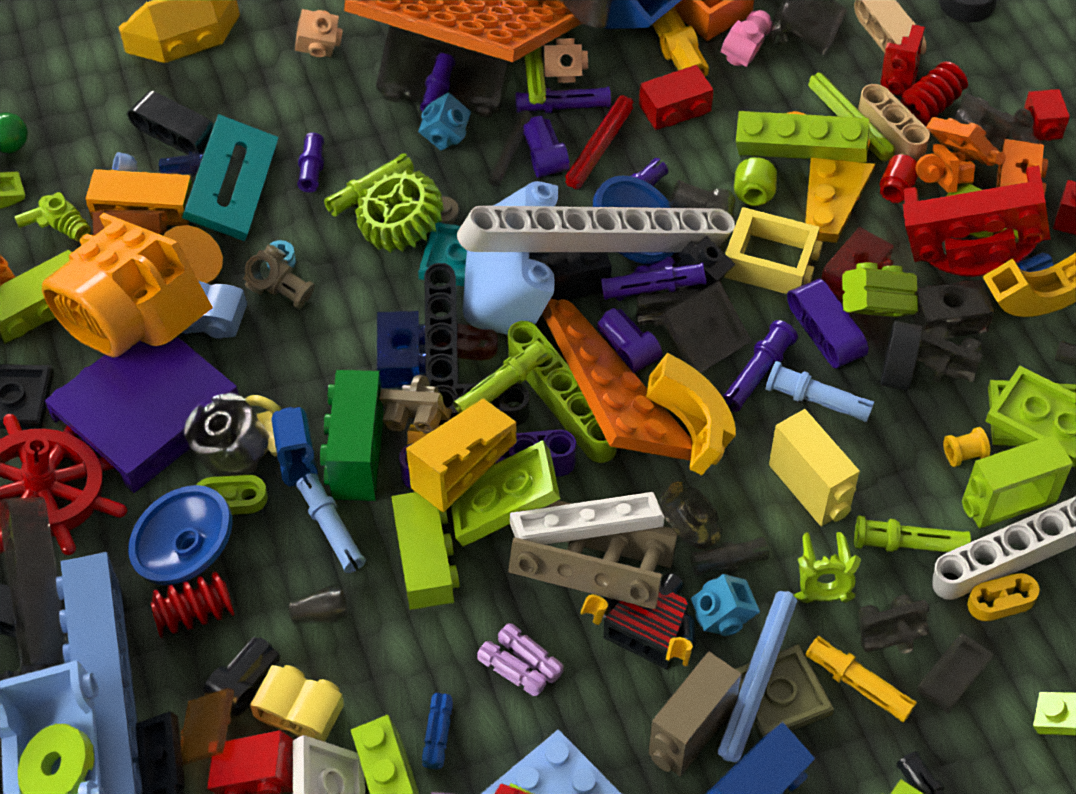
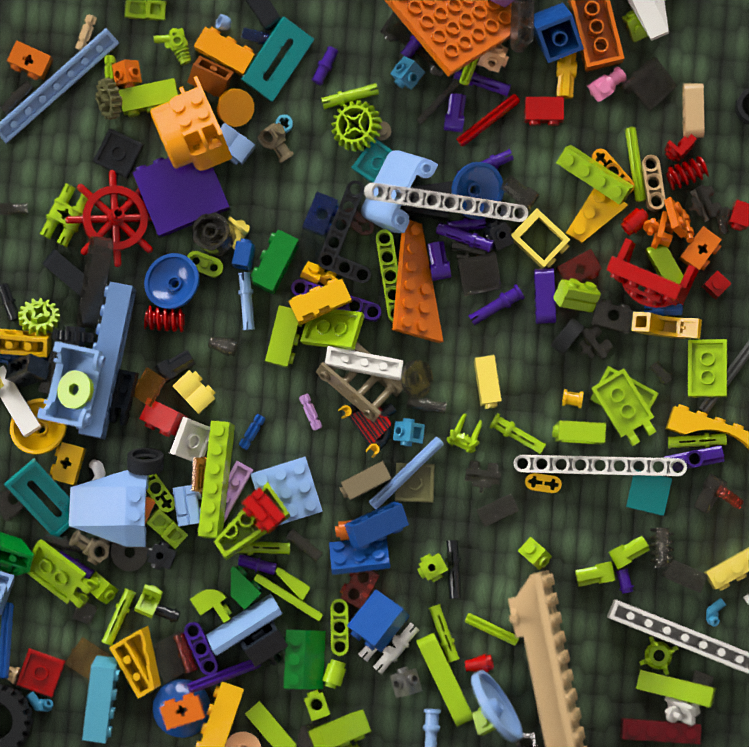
camera: 25 degrees right, 30 degrees up
dark tan hips [379,375,452,433] -> none
lime pin [453,340,550,414] -> none
lavender axle [477,641,546,696] -> none
yellow arch [646,353,736,475] -> none
lime head [734,157,777,206] -> none
light blue pin [765,361,874,423] -> none
yellow pin [805,636,917,723] -> none

